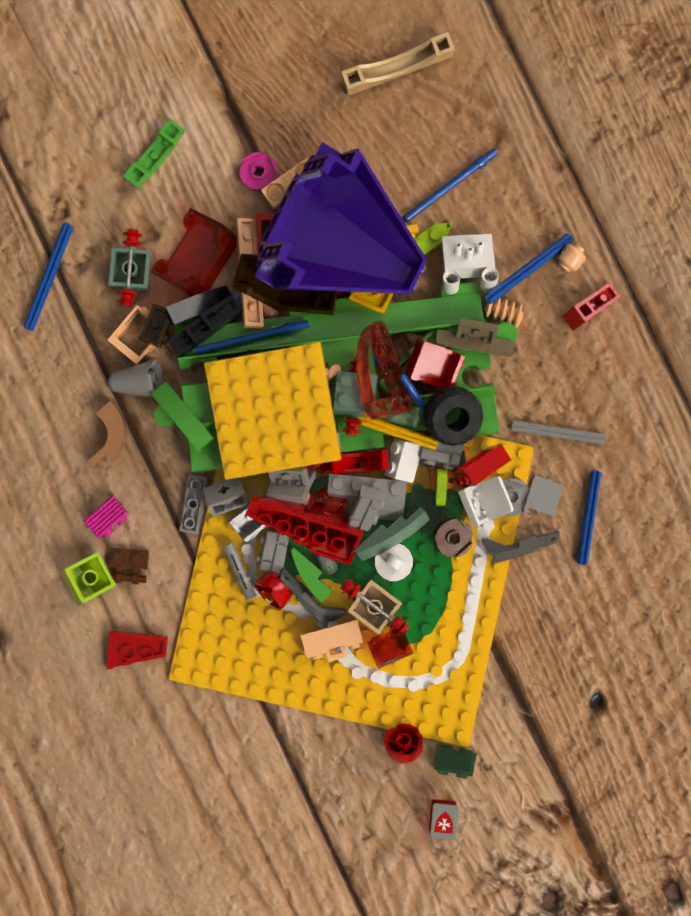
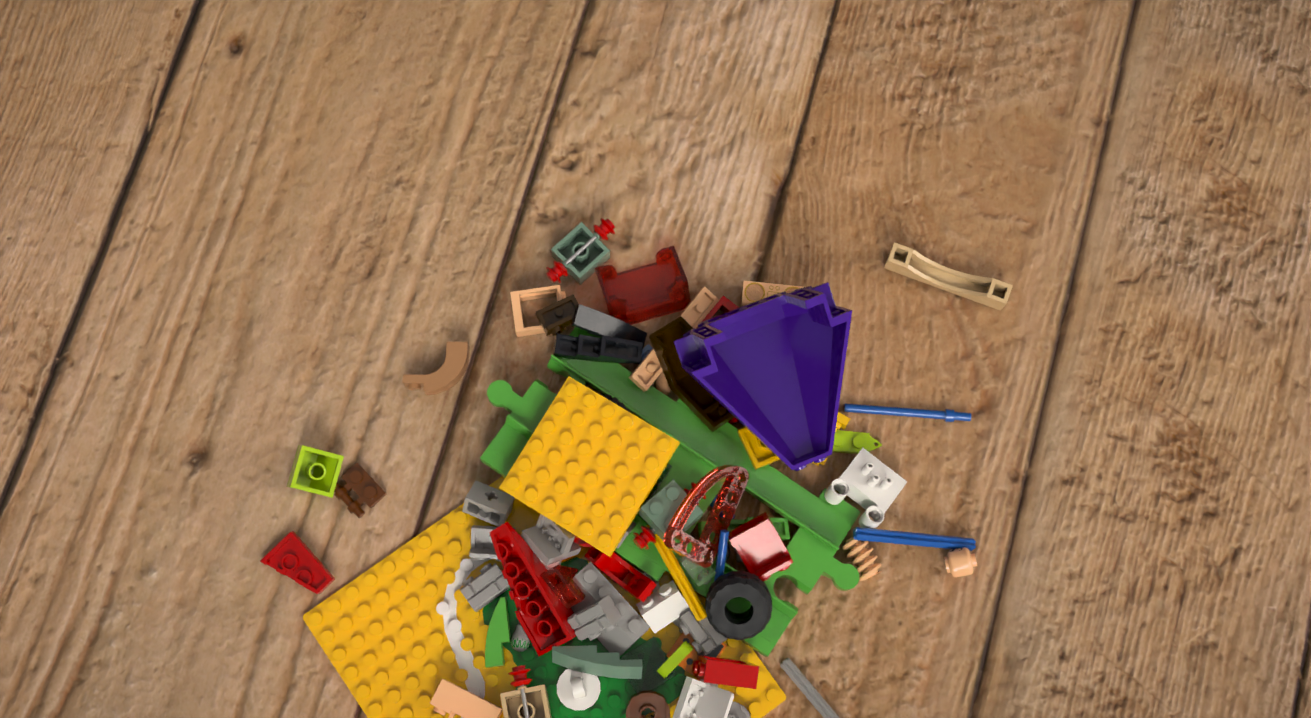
camera: 45 degrees right, 10 degrees down
blue axle [24,223,73,331] -> none
dark pink brick [83,495,129,539] -> none
light grey cone [108,360,163,398] -> none
bright green slope [123,119,185,189] -> none
bright green slope [151,382,214,452] -> none
light grey tile [179,474,208,534] -> none
blue bar [194,320,309,355] -> none
light grey pin [223,543,257,601] -> none
dark pink plate [239,152,278,191] -> none
red cylinder [254,572,292,611] -> none
dark grey piece [280,568,347,628] -> none
light nougat arm [326,364,342,381] -> none
dark tan bracket [436,318,514,357] -> none
red slope [562,282,621,331] -> none

